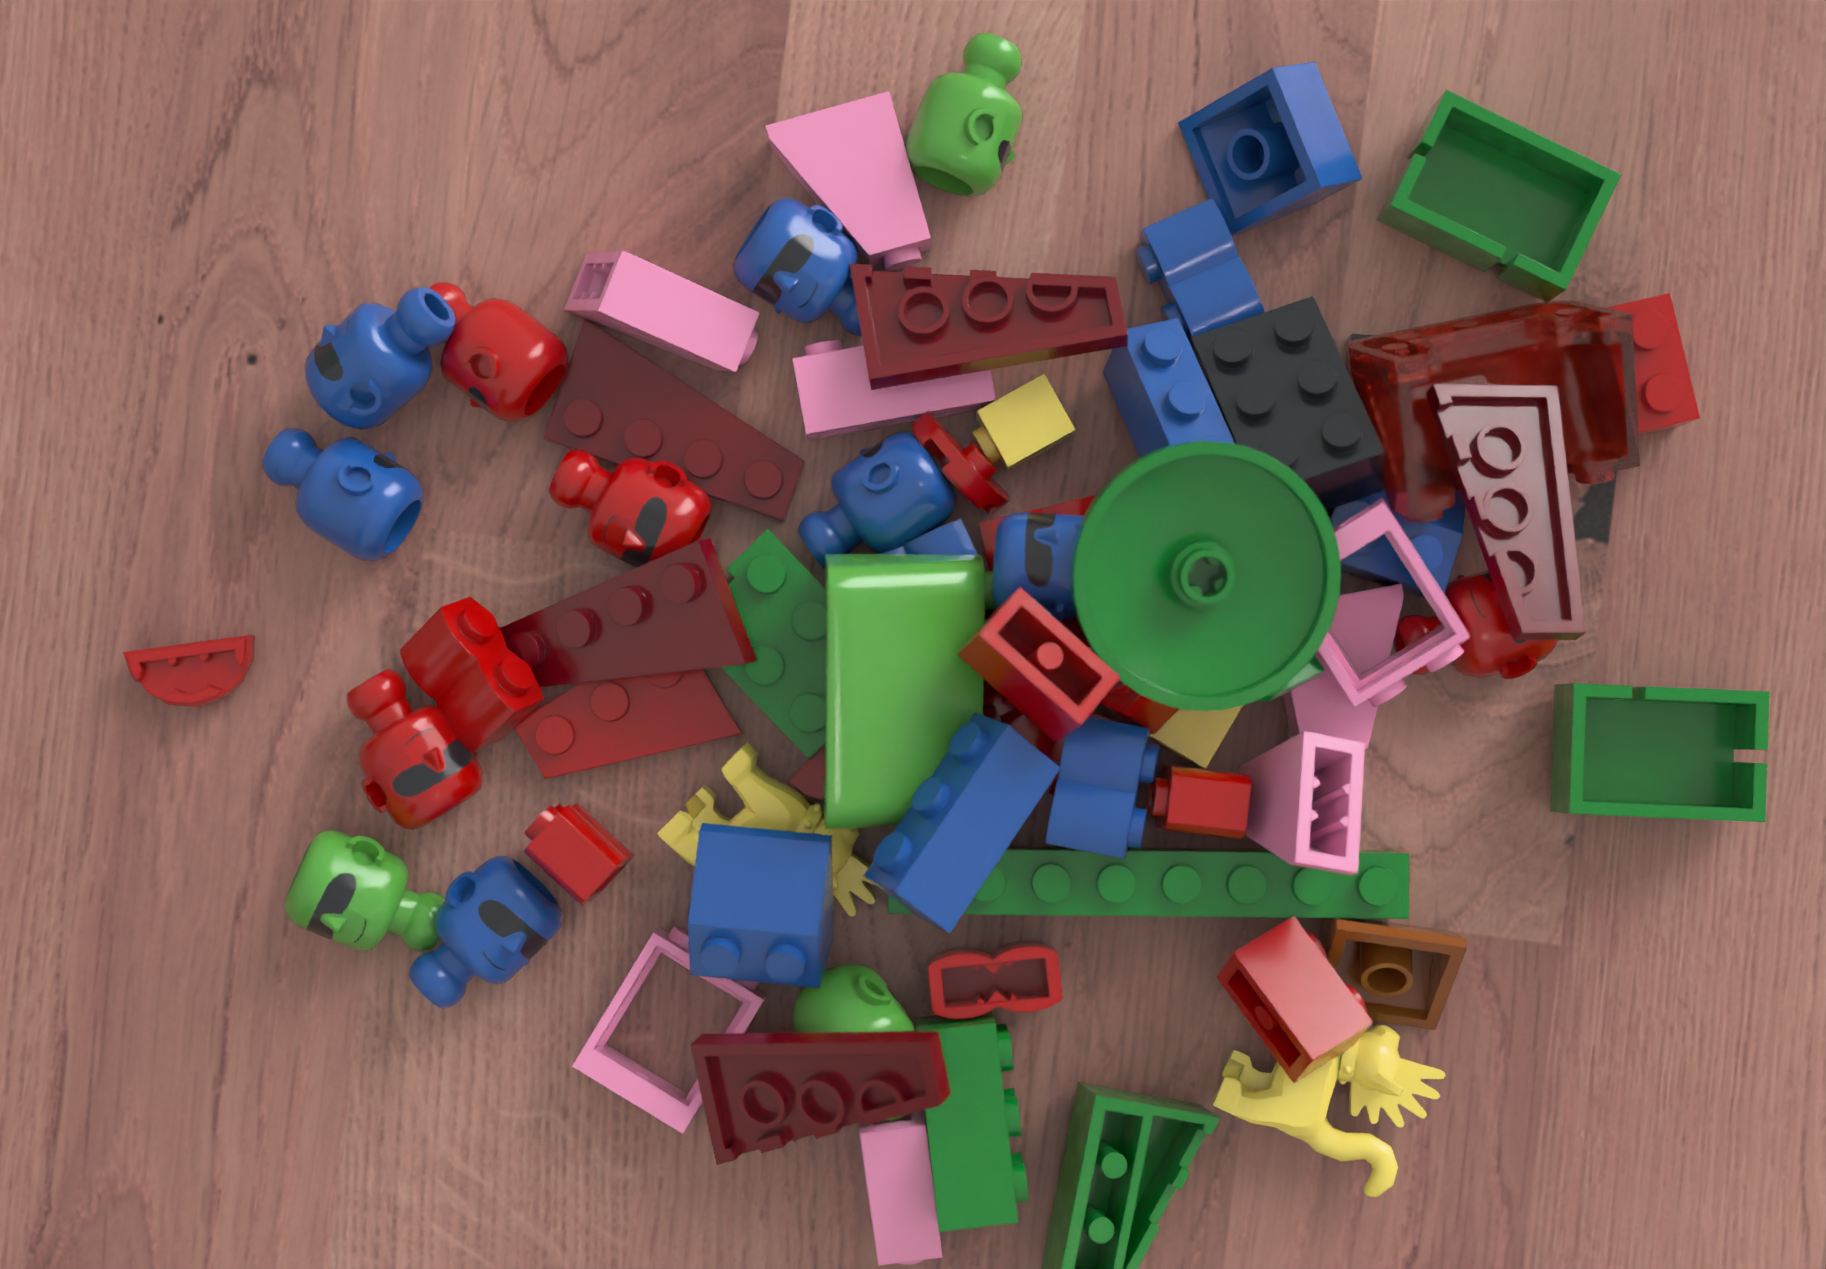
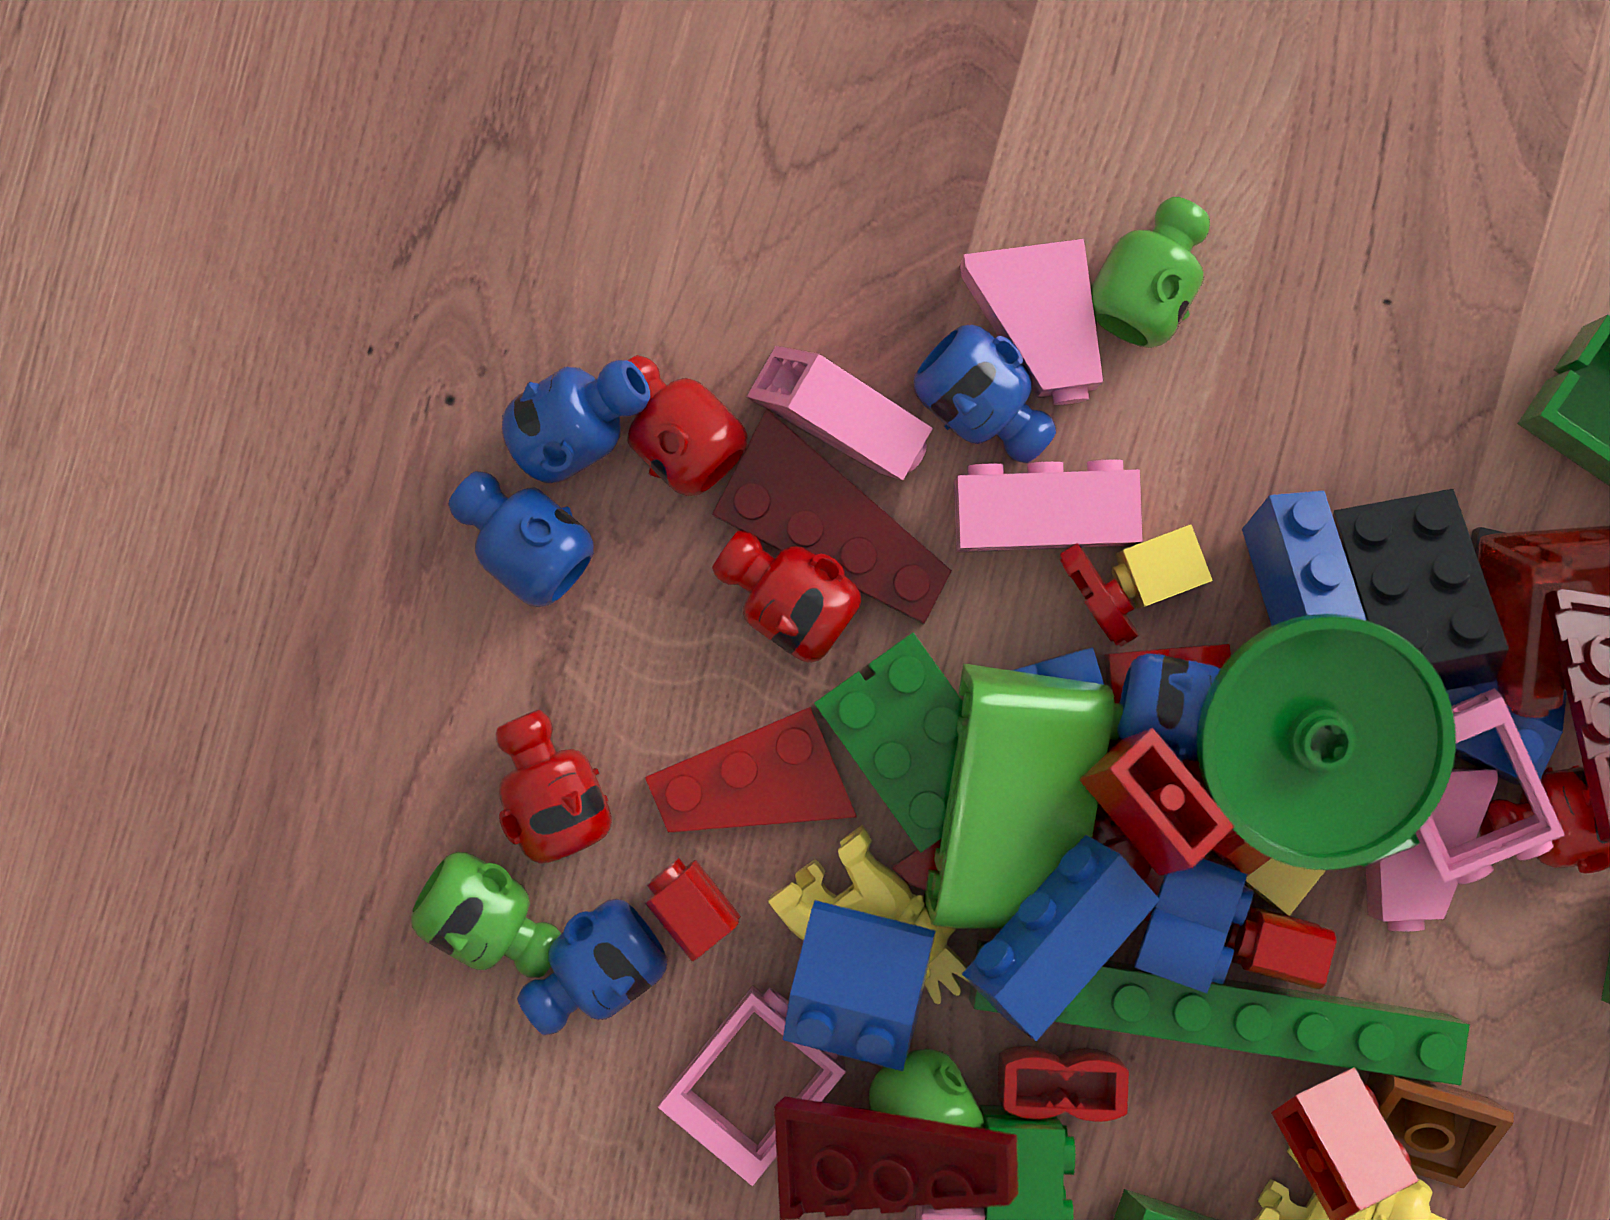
camera: 10 degrees right, 0 degrees up
red plate [123,635,255,707] -> none
red brick [400,597,543,753] -> none
dark red wing [500,538,758,687] -> none
blue piece [798,431,957,569] -> none
dark red wing [850,264,1128,390] -> none
blue brick [1134,198,1265,347] -> none
blue slope [1178,62,1363,237] -> none
bright pink slope [1238,731,1365,875] -> none

